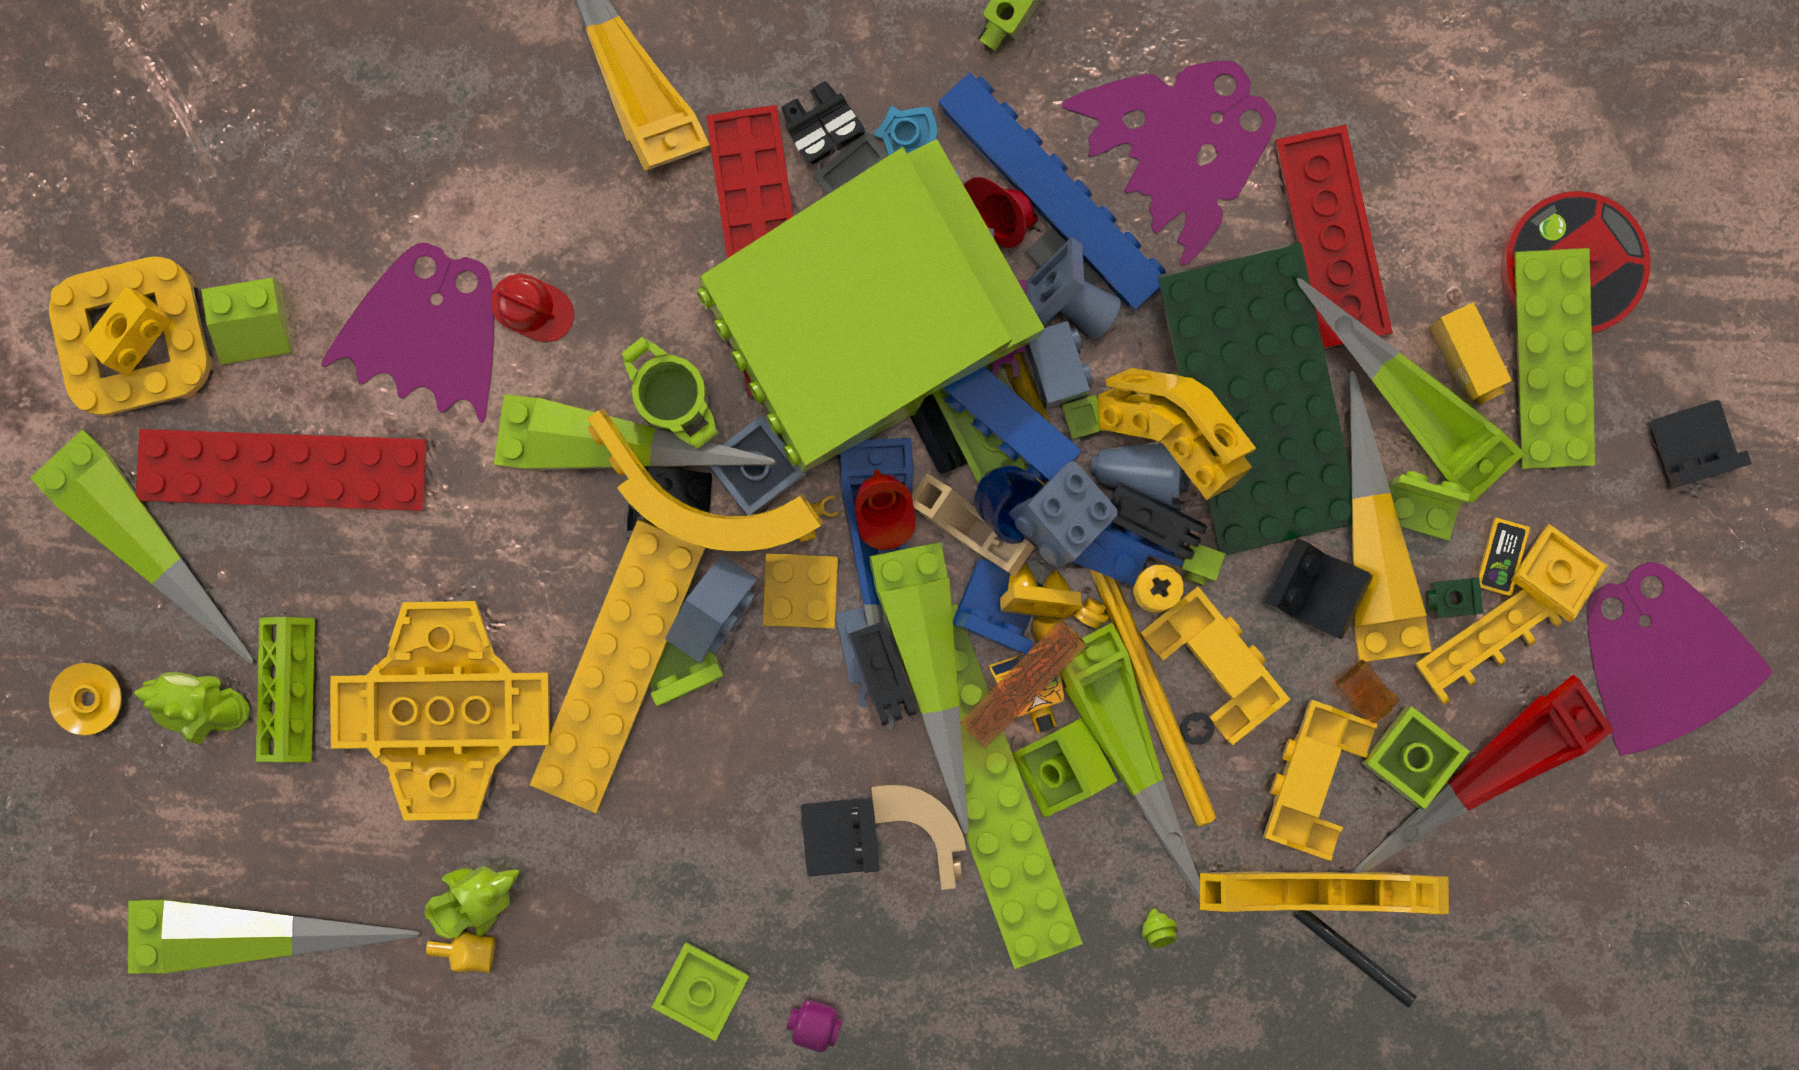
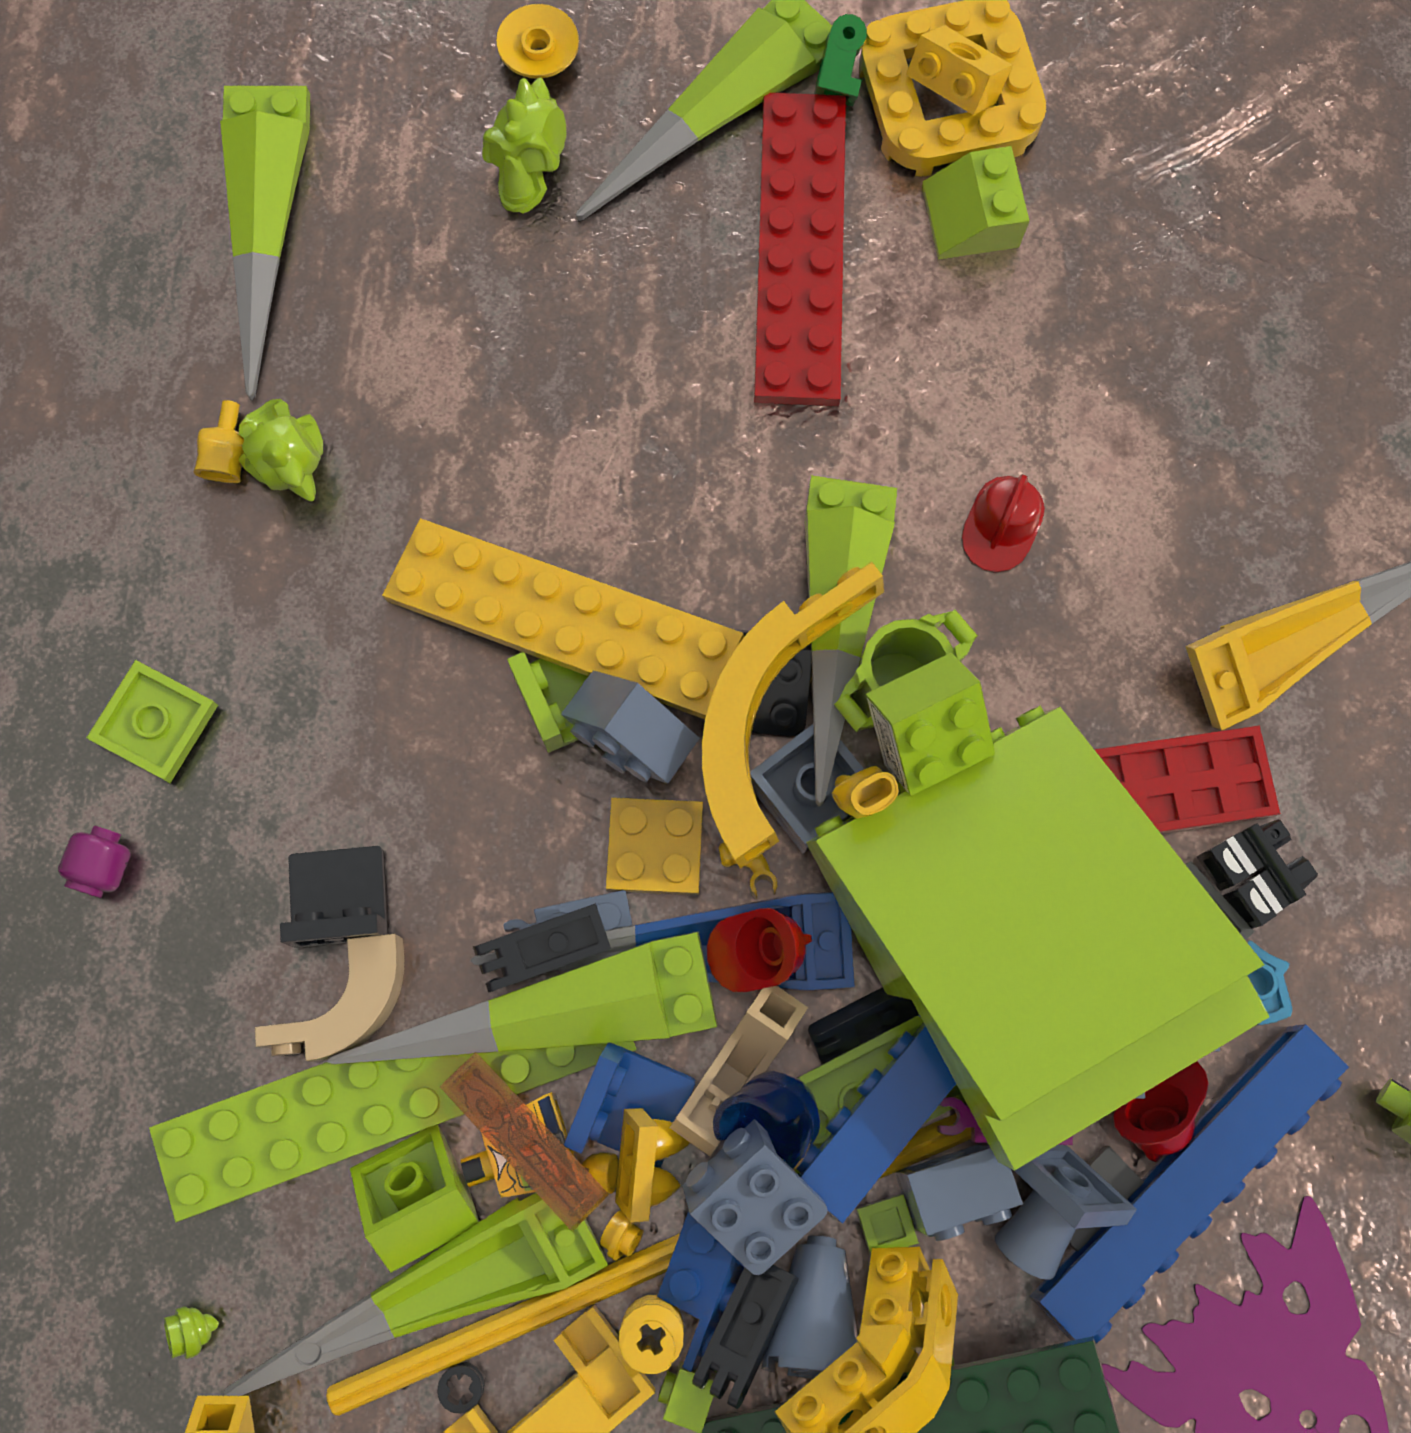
camera: 80 degrees right, 10 degrees down
lime fence [256,617,315,762] -> none
magenta piece [321,242,494,423] -> none
yellow plate [330,601,550,821] -> none
none -> green leg [814,14,867,107]
none -> yellow piece [832,766,899,819]
none -> lime brick [866,652,995,796]

